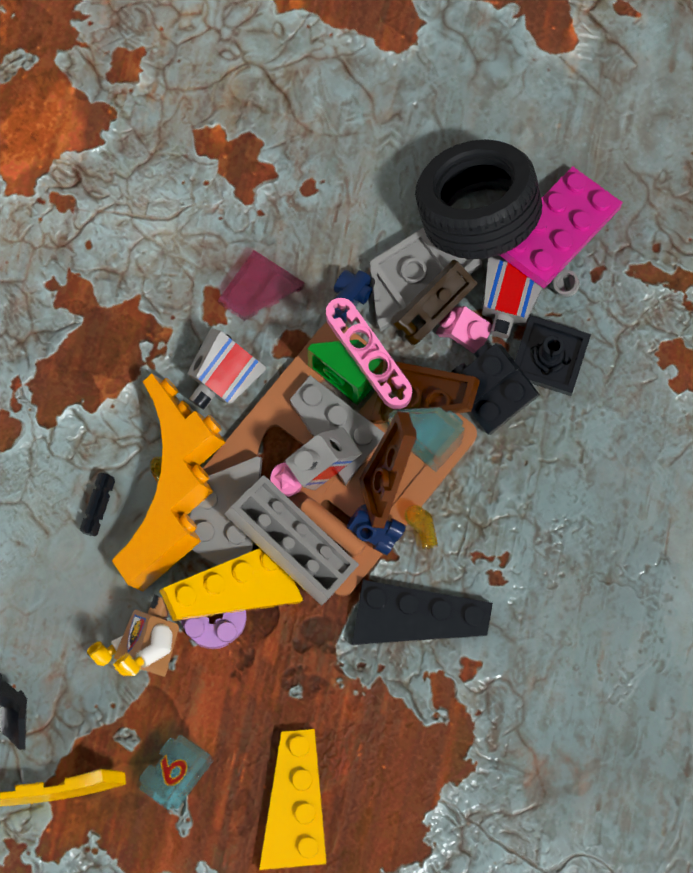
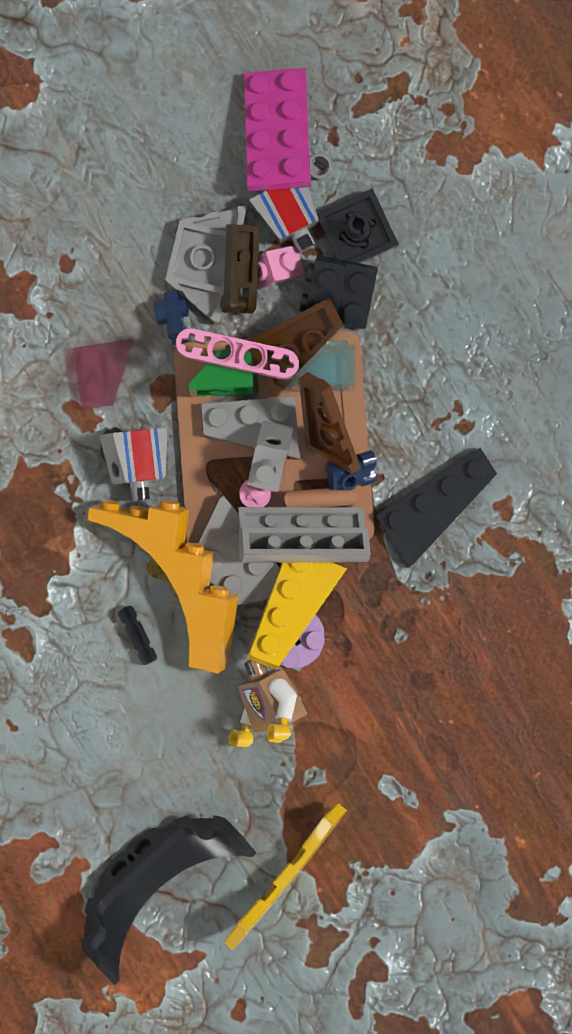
camera: 45 degrees left, 10 degrees up
clear light blue slope [139,734,213,815] -> none
yellow wing [259,729,327,870] -> none
clear yellow arm [405,505,438,550] -> none
black tyre [415,139,542,259] -> none

